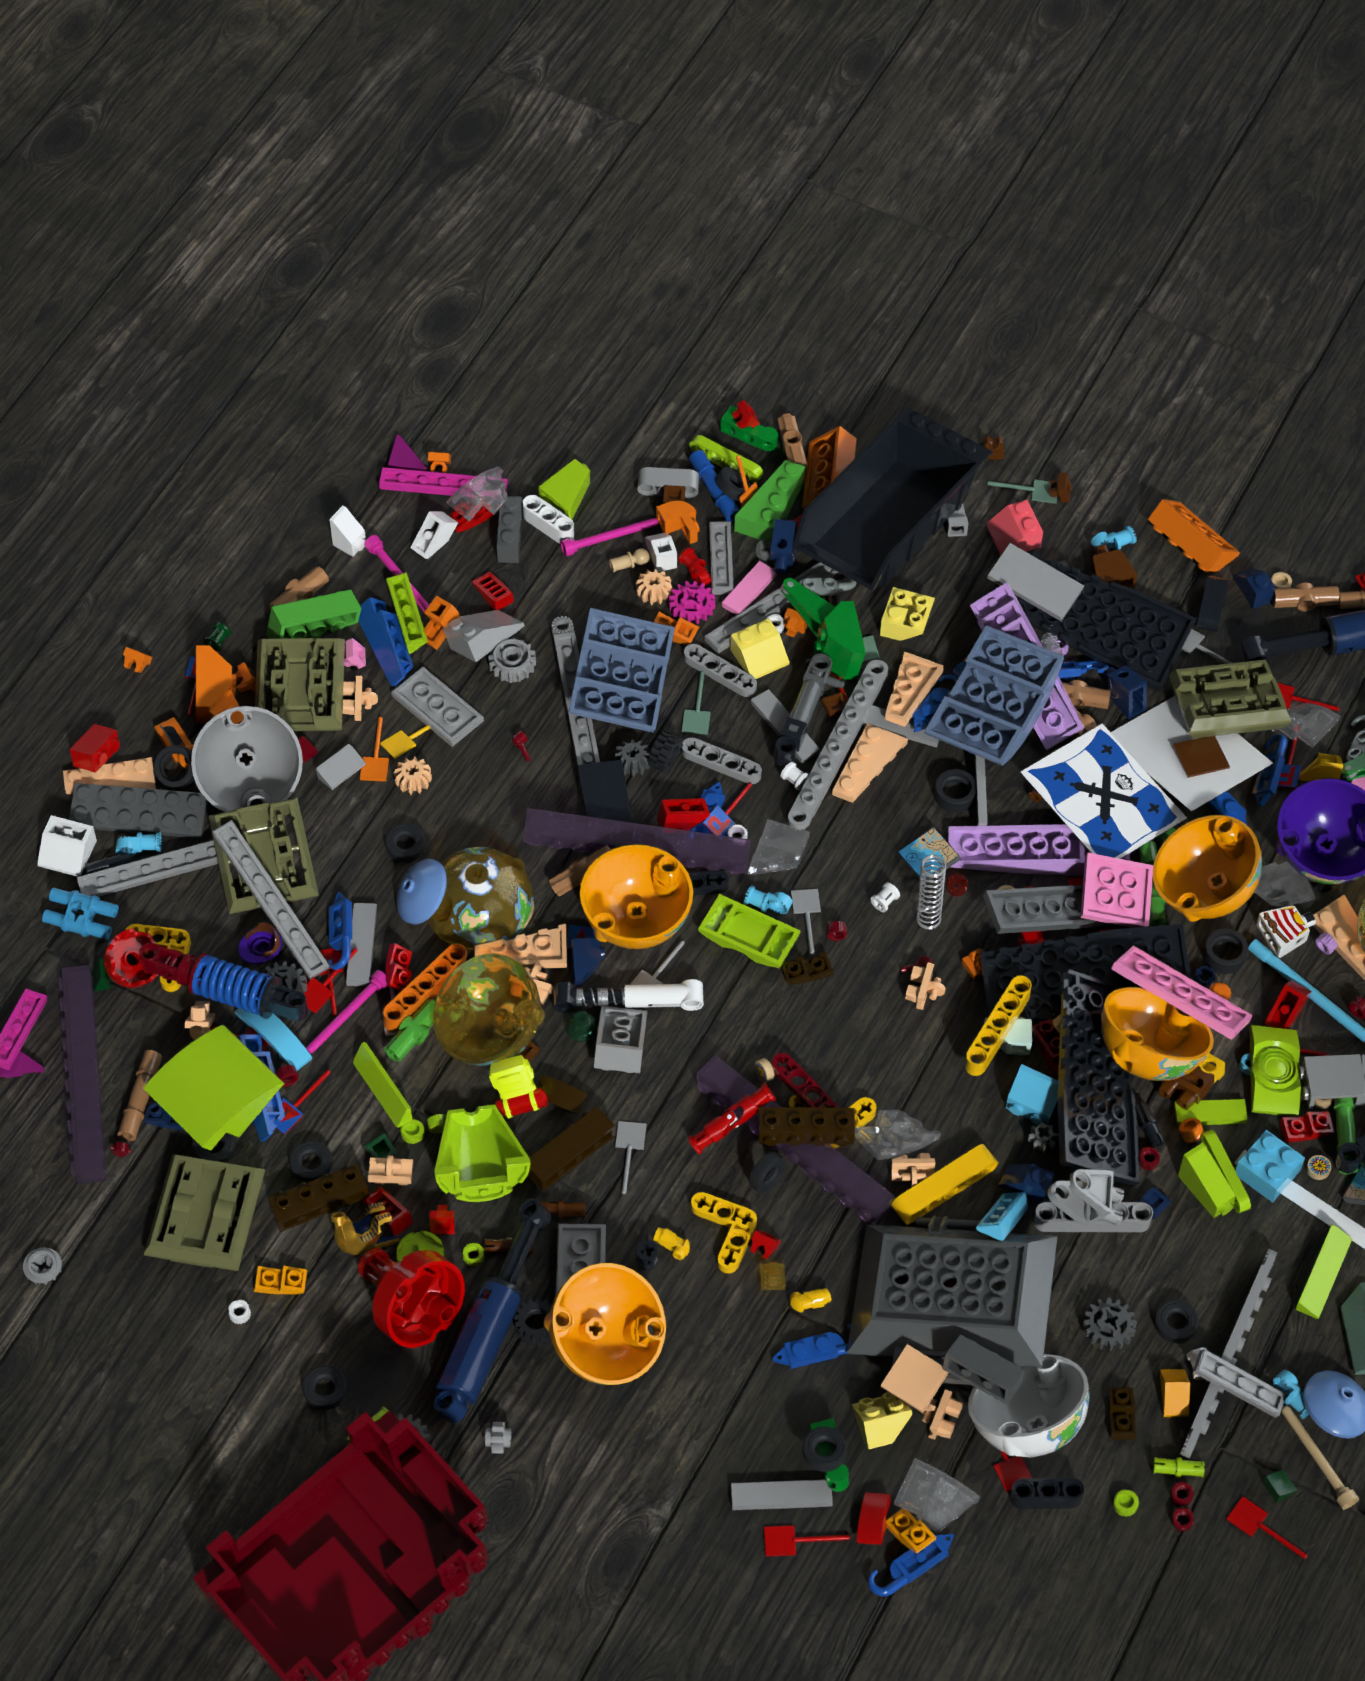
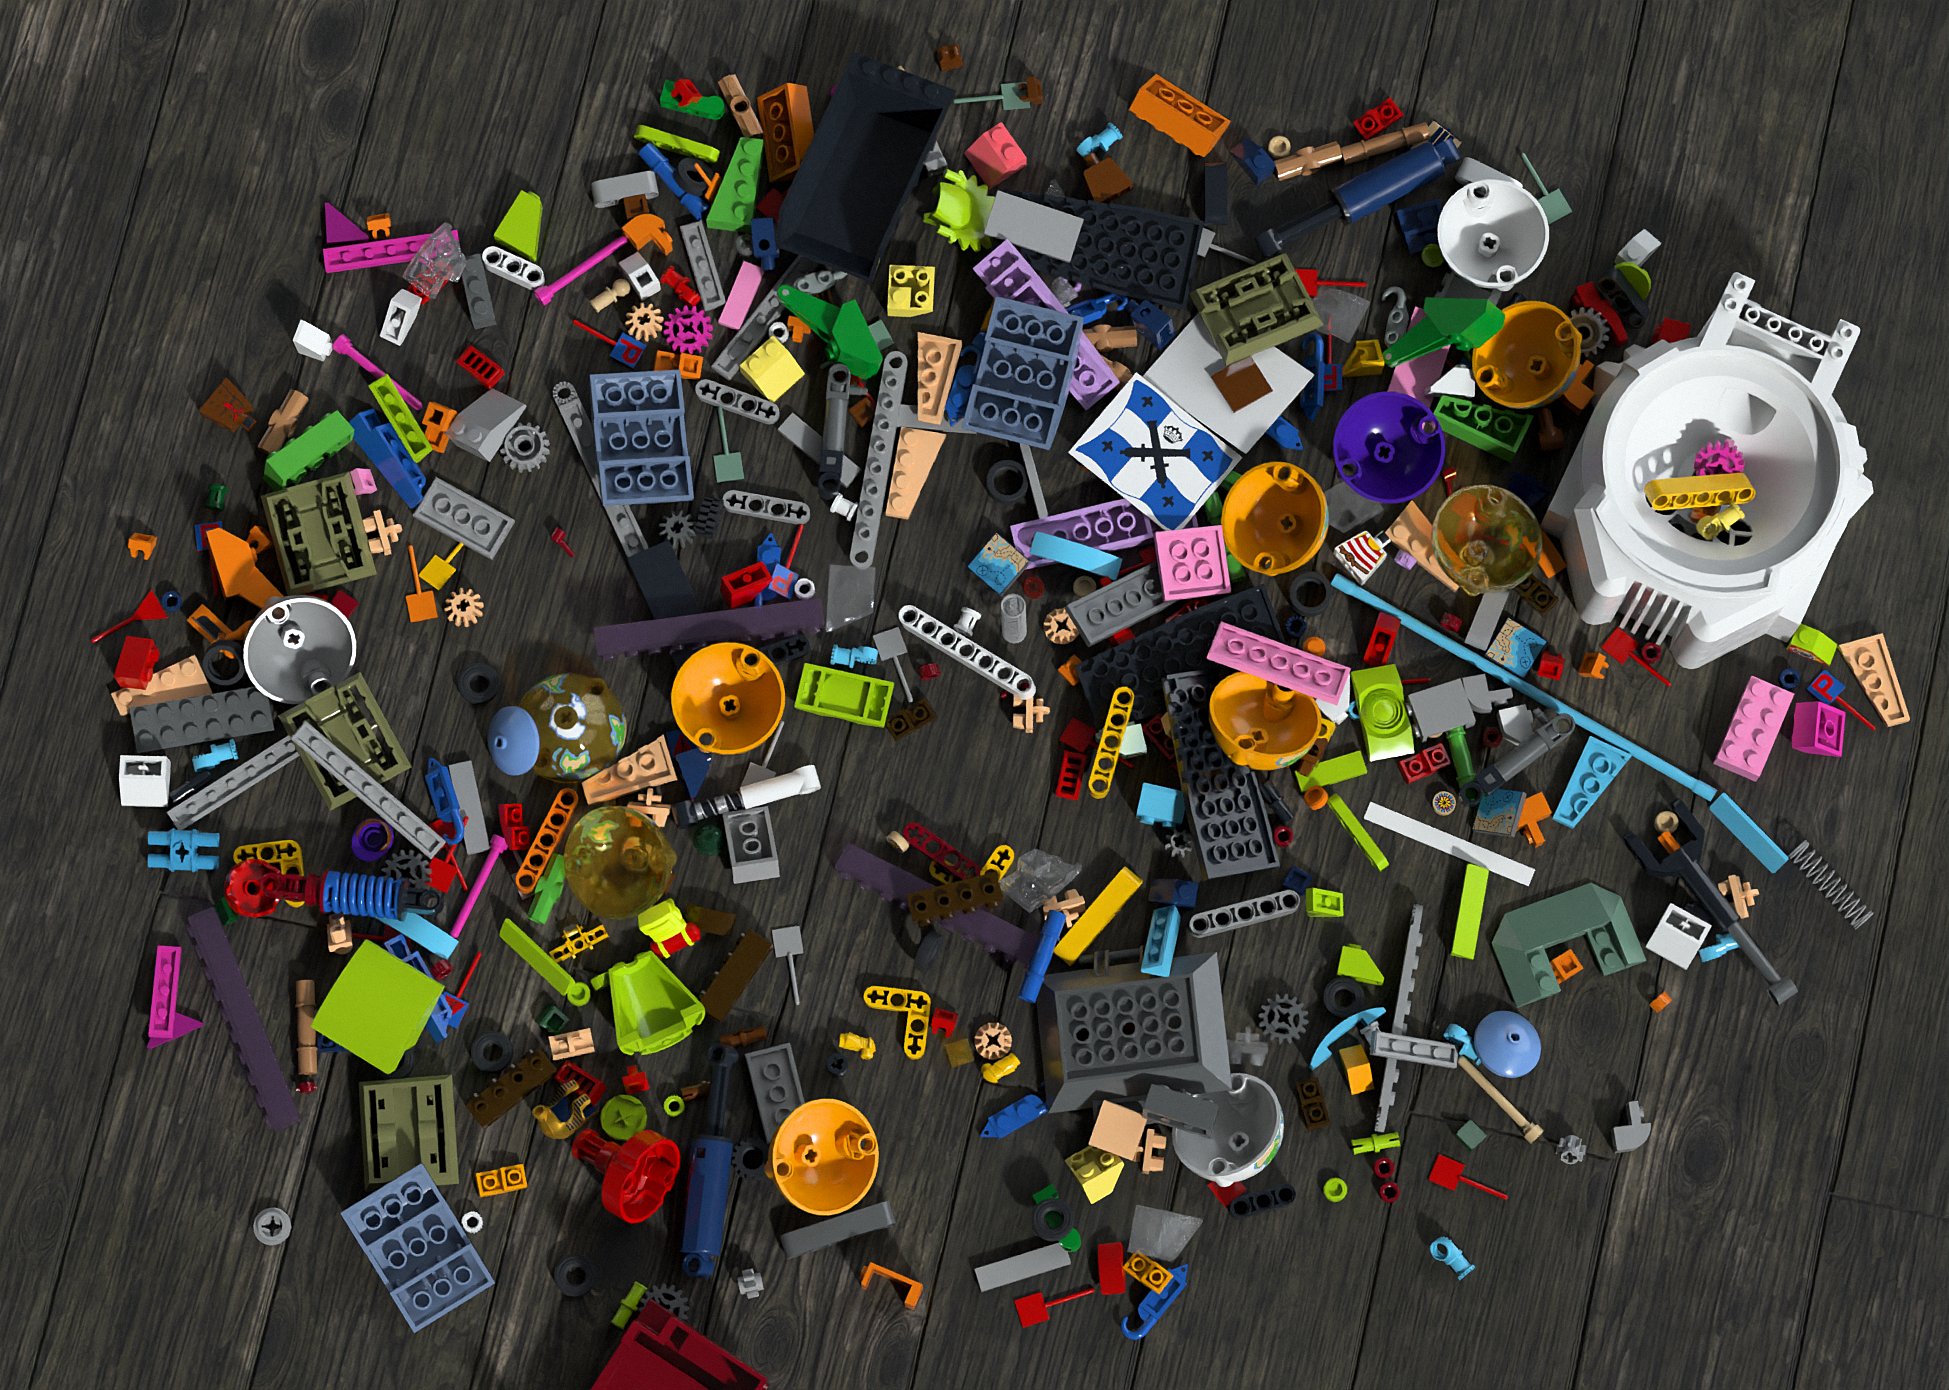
camera: 15 degrees left, 20 degrees up
light grey slope [316,744,366,790] -> none
medium nougat piece [549,845,611,896] -> none
red piece [687,1082,776,1154] -> none
light grey piece [1047,1169,1124,1227] -> none
lime slope [1178,1143,1236,1218] -> none
medium azure brick [1235,1130,1305,1203] -> none
none -> red piece [91,589,168,643]
none -> dark blue axle [161,591,182,612]
none -> reddish brown torso [199,378,257,433]
none -> sand blue slope [341,1163,495,1333]
none -> yellow piece [549,924,609,963]
none -> piece [572,320,647,369]
none -> dark grey beam [780,1201,896,1259]
none -> orange panel [859,1262,923,1310]
none -> white beam [899,605,1036,700]
none -> lime piece [923,168,995,252]
none -> light nougat gear [974,1023,1012,1060]
none -> blue piece [1017,910,1067,1003]
none -> medium azure slope [1029,531,1123,581]
none -> light nougat gear [1044,608,1079,644]
none -> red slope [1055,750,1087,801]
none -> red piece [1059,718,1134,768]
none -> clear hips [1227,1027,1268,1066]
none -> lime slope [1306,888,1343,917]
none -> medium azure slope [1309,1007,1386,1070]
none -> white slope [1315,674,1350,725]
none -> lime slope [1336,944,1384,986]
none -> medium azure connector [1430,1236,1475,1280]

